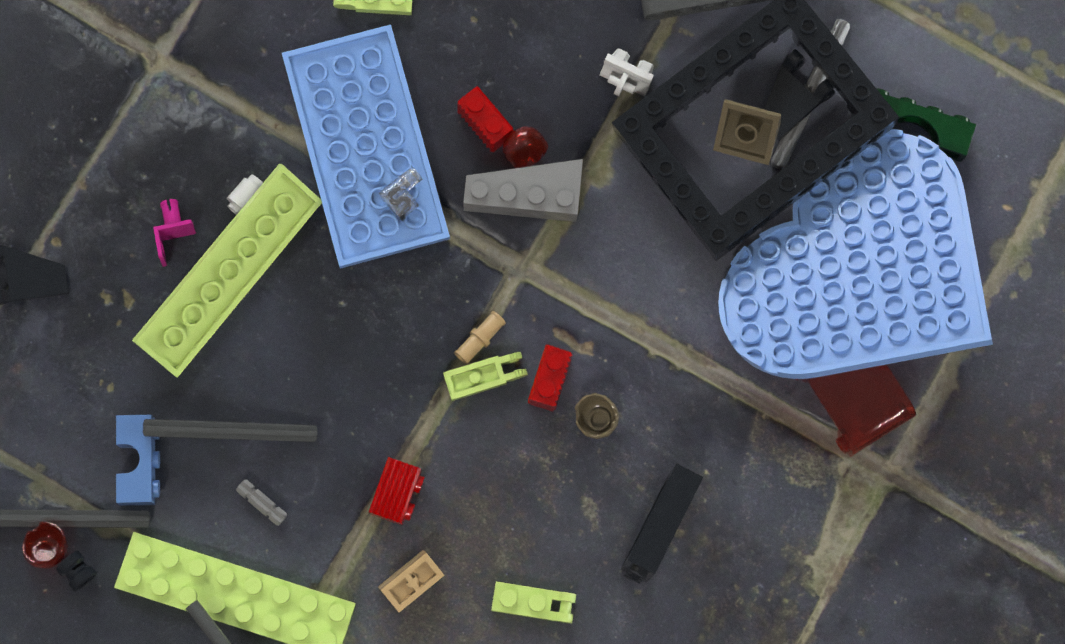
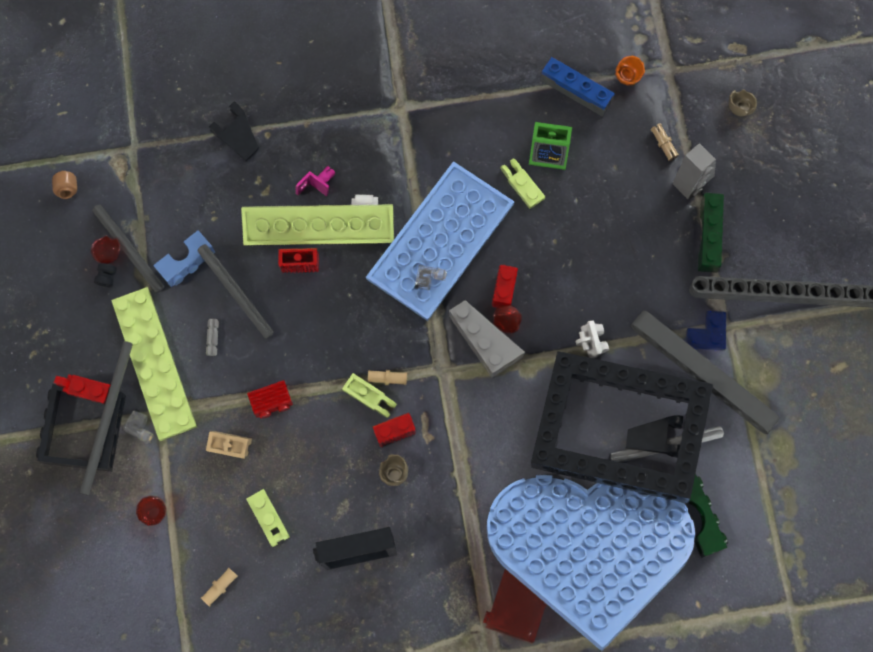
camera: 60 degrees right, 5 degrees down
dark tan slope [713,99,781,165] -> none
none -> red brick [278,248,319,273]

